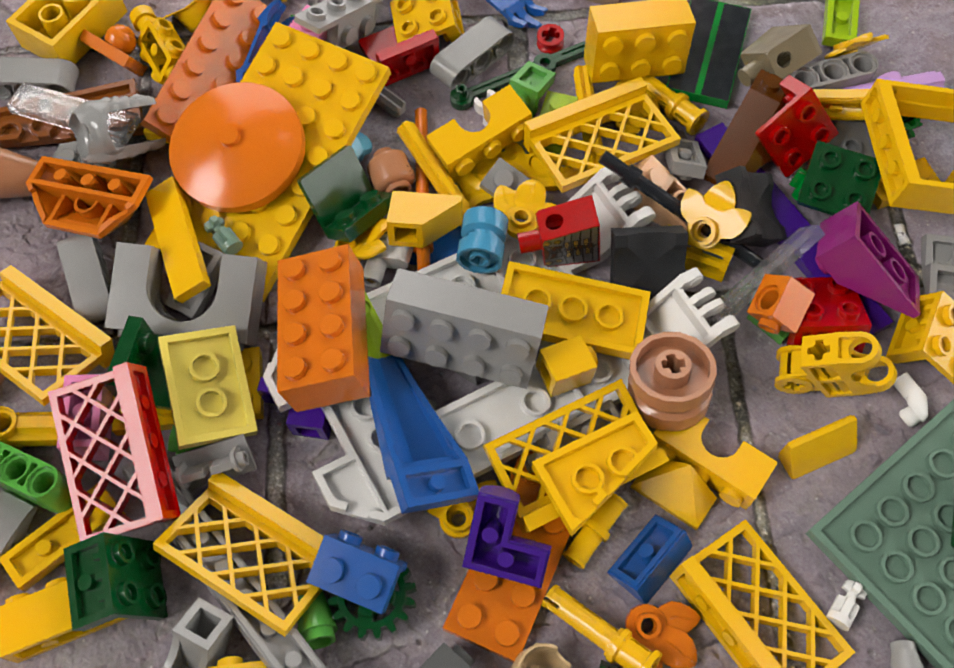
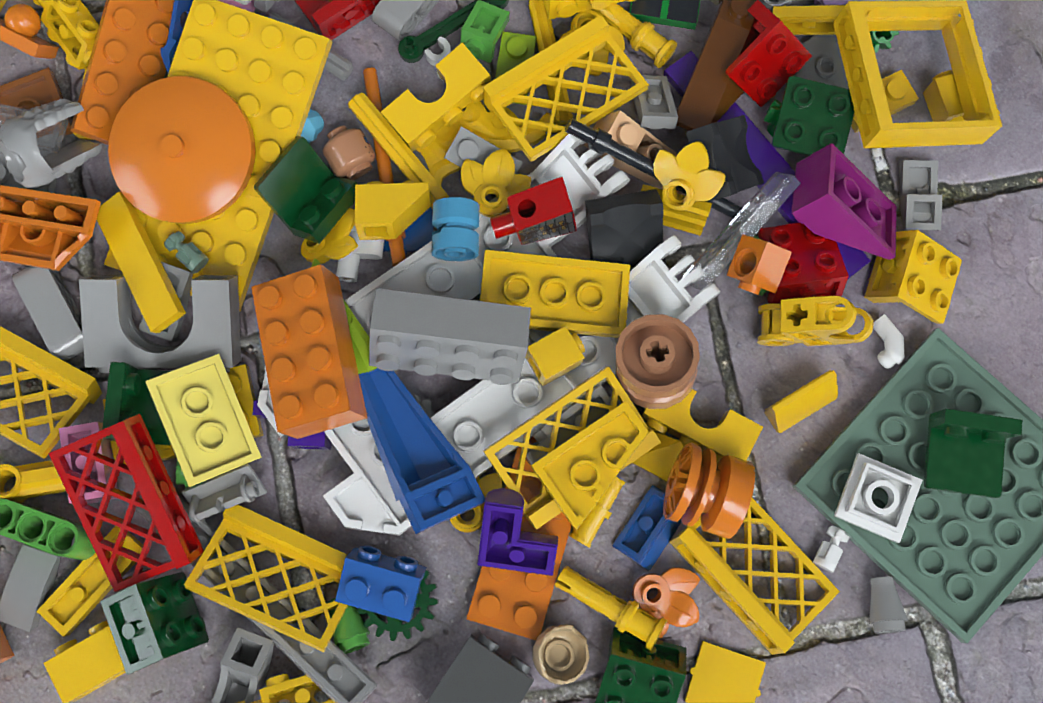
camera: 10 degrees left, 15 degrees up
none -> orange wheel [663,442,755,539]
none -> white piece [834,453,923,543]

